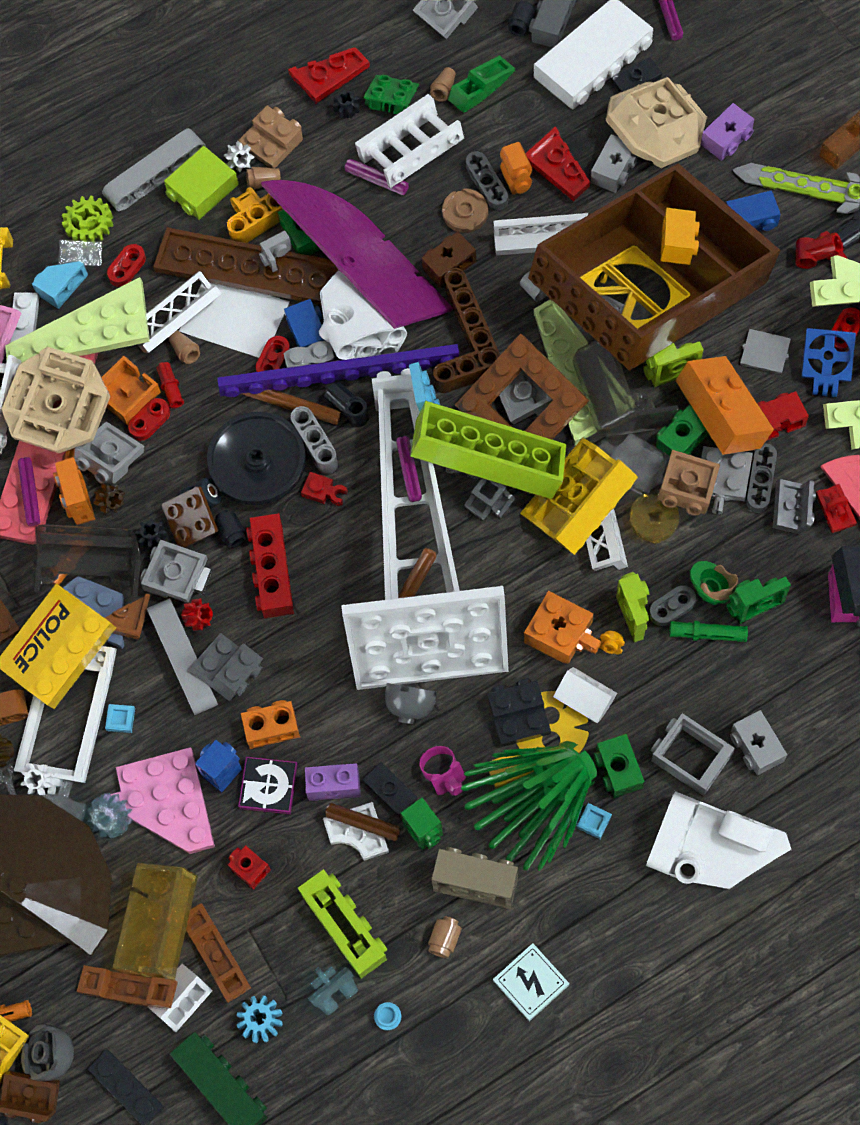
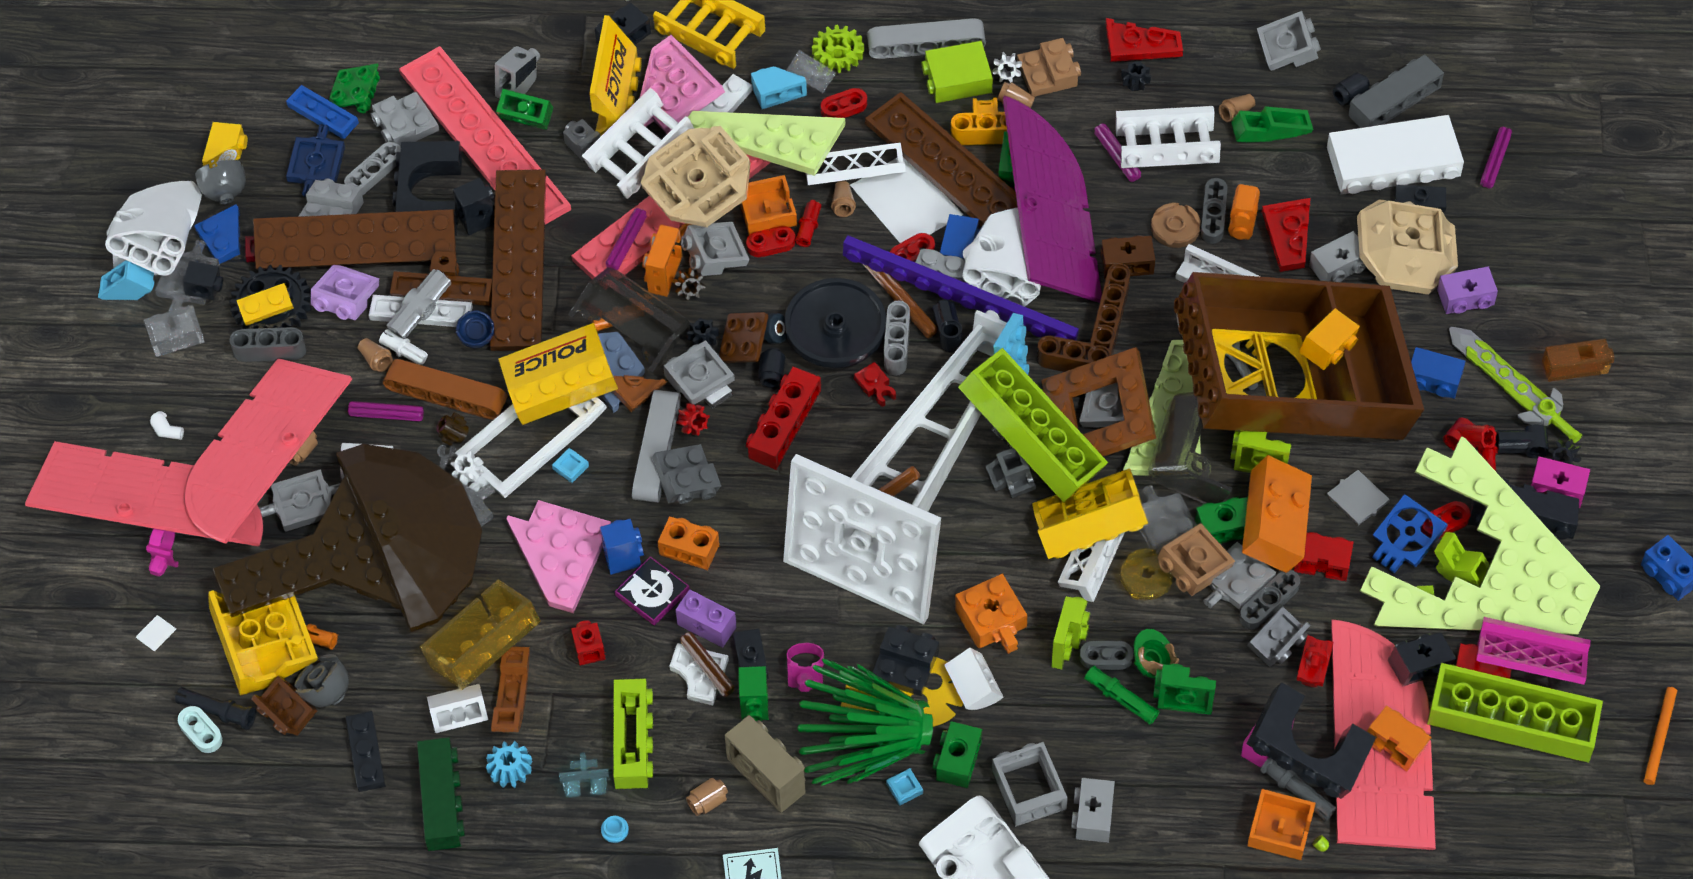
camera: 30 degrees right, 10 degrees down
dark orange slope [77,965,178,1009] -> none
clear light blue gear [87,793,133,838] -> none
light grey bracket [259,231,291,272] -> none
green hinge [364,75,419,114] -> none
dark grey cylinder [385,683,437,724] -> none
magenta axle [396,436,422,502] -> none
light orange plate [599,631,625,655] -> none

